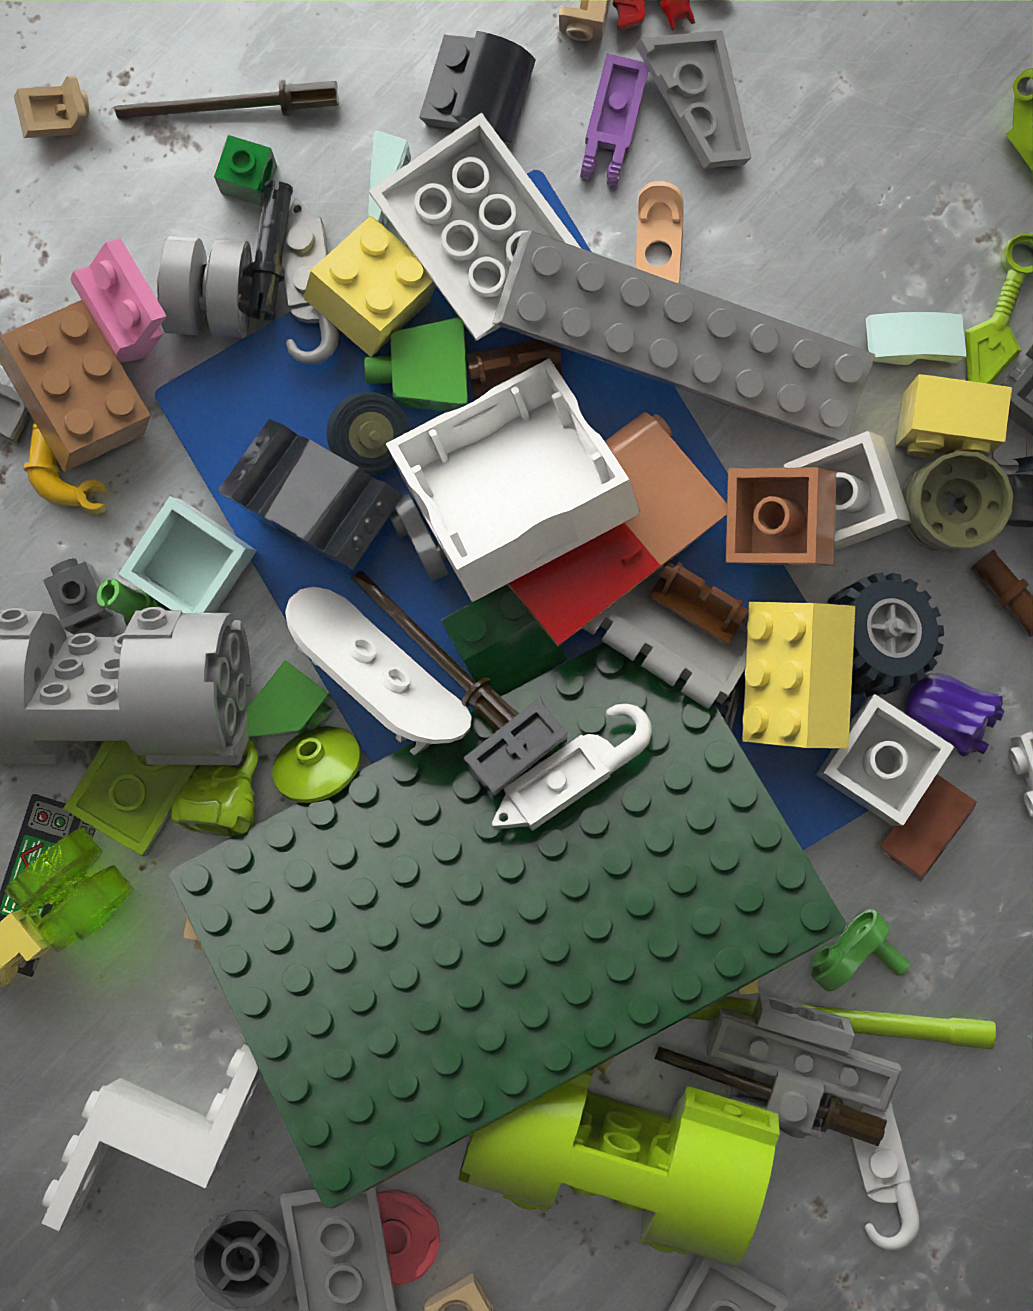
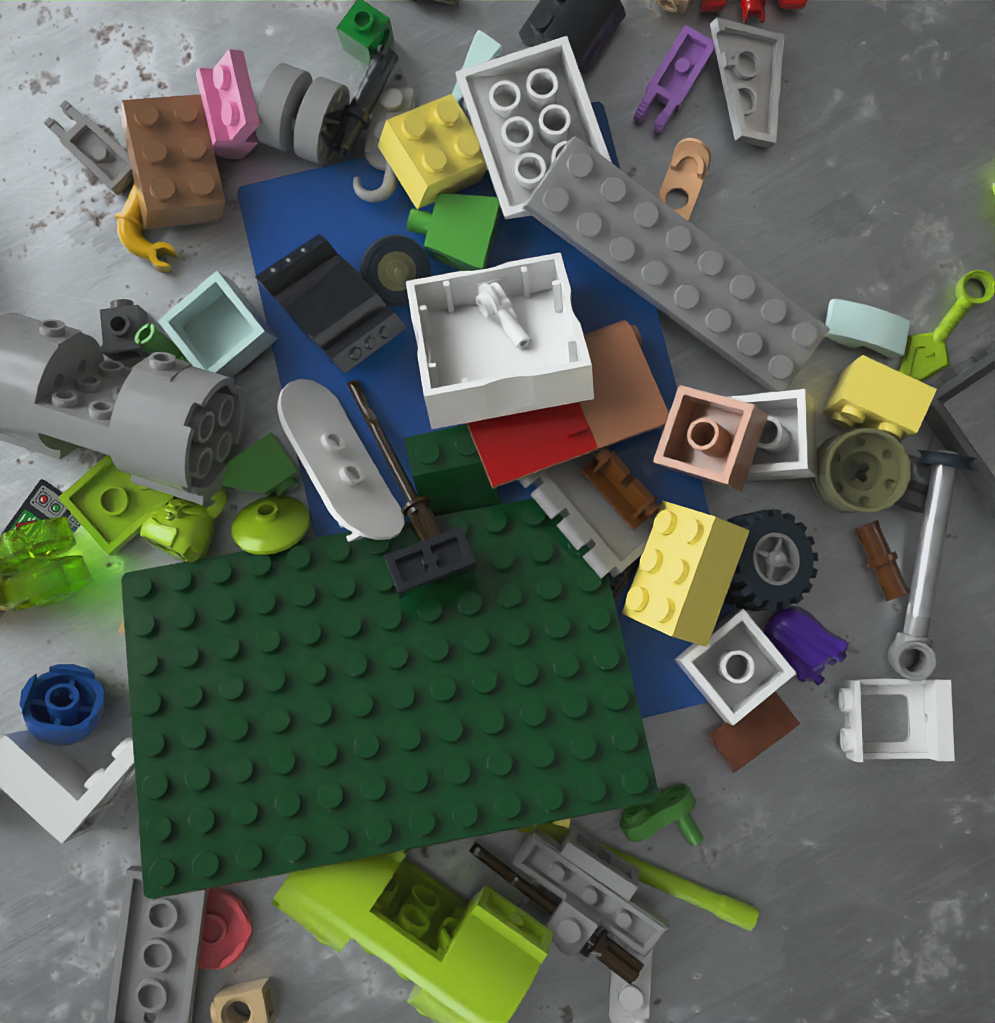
camera: 25 degrees right, 0 degrees up
dark grey cylinder [193,1210,290,1310] -> none
dark grey piece [389,494,449,582] -> none
reddish brown hinge [466,339,564,399] -> none
white plate [492,704,652,831] -> none
none -> blue cylinder [19,664,105,746]
none -> white plate [475,282,530,349]

